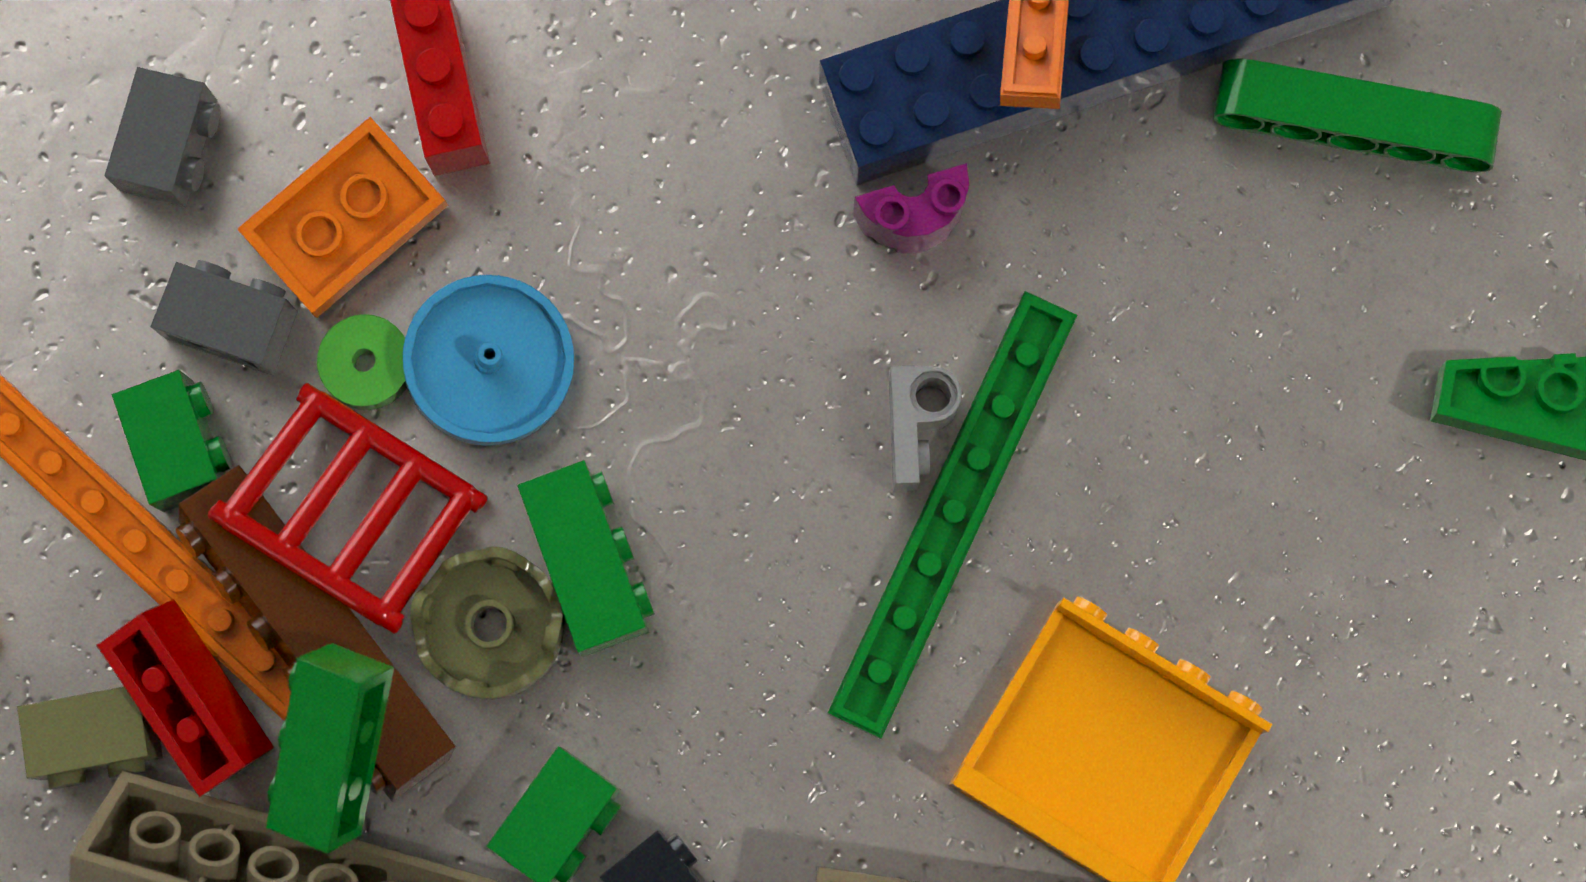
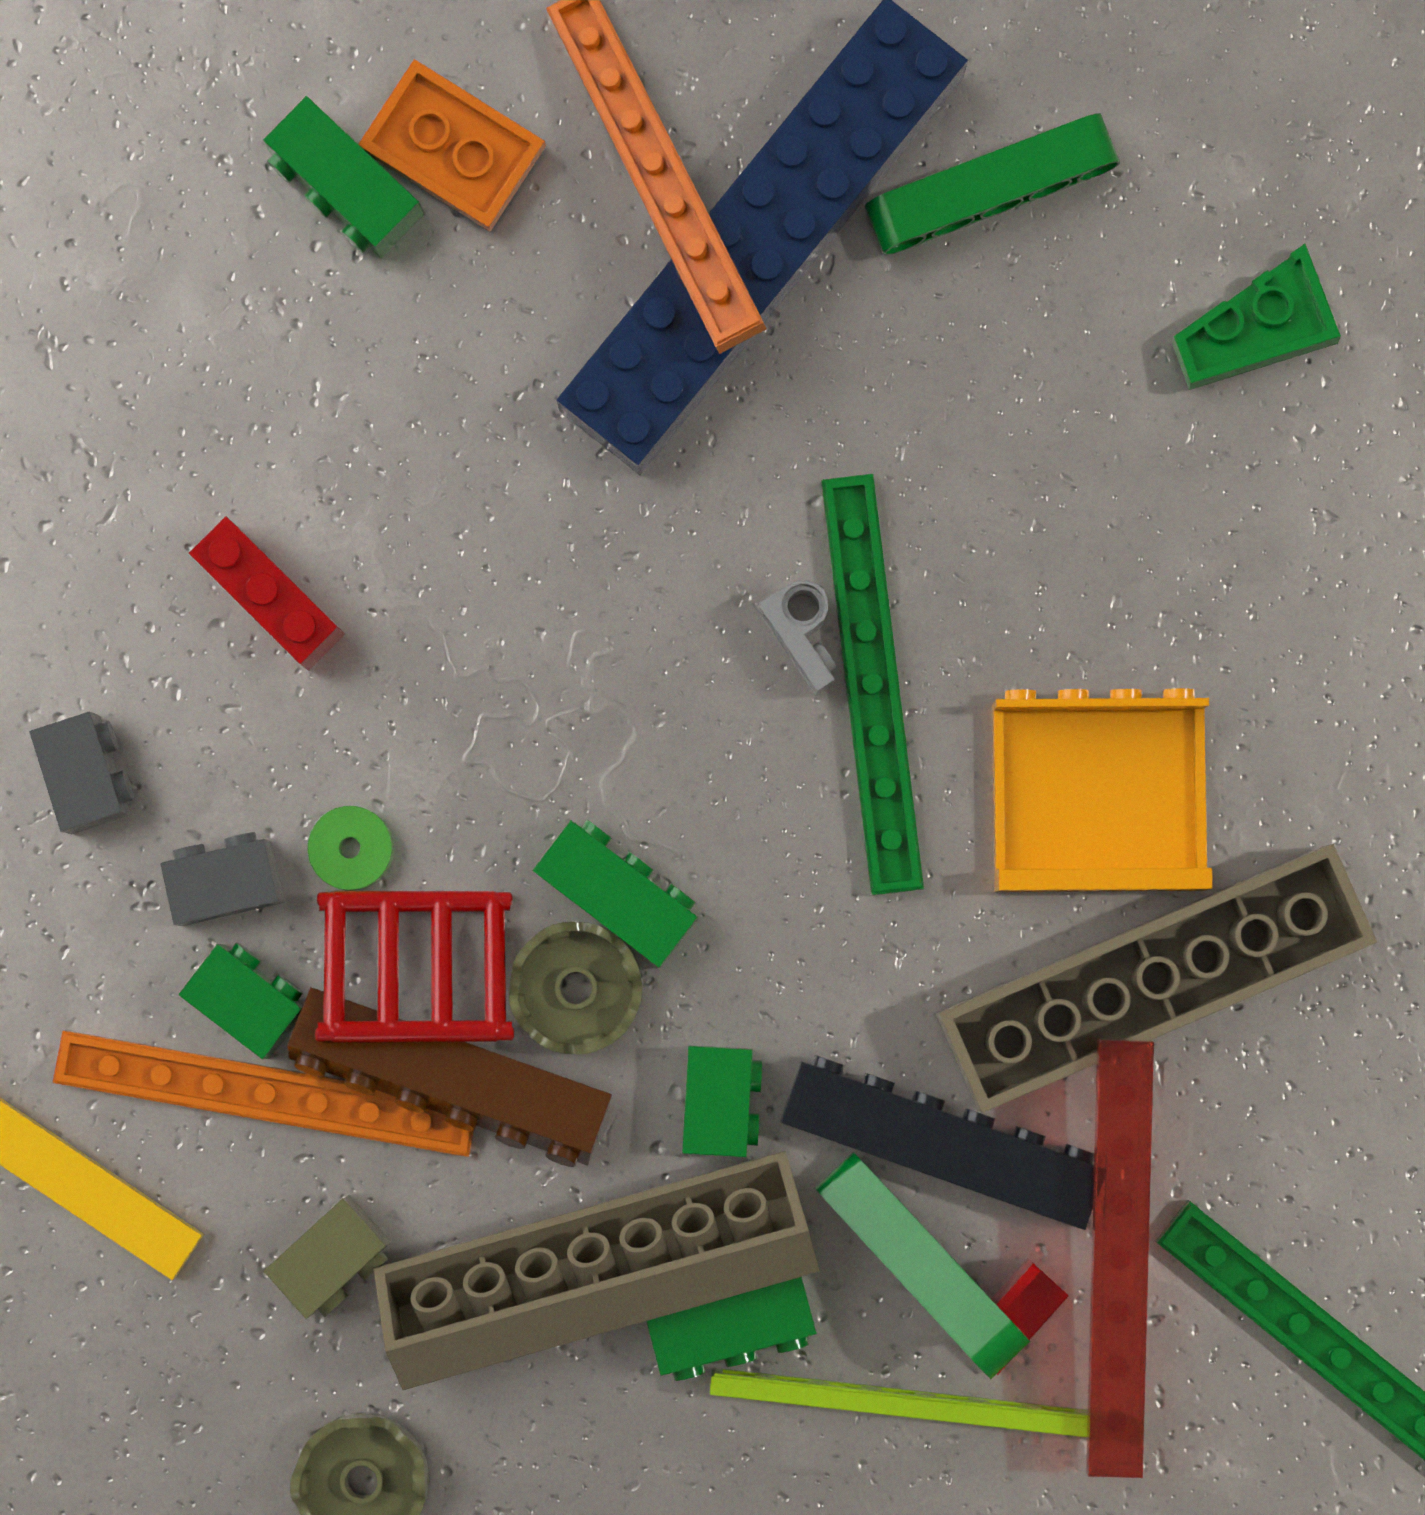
camera: 25 degrees left, 5 degrees up
red brick [96,599,275,797] -> none
orange plate [237,117,448,318] -> none
green brick [266,643,394,854] -> none
dark azure piece [403,275,574,446] -> none
magenta cylinder [853,163,969,254] -> none

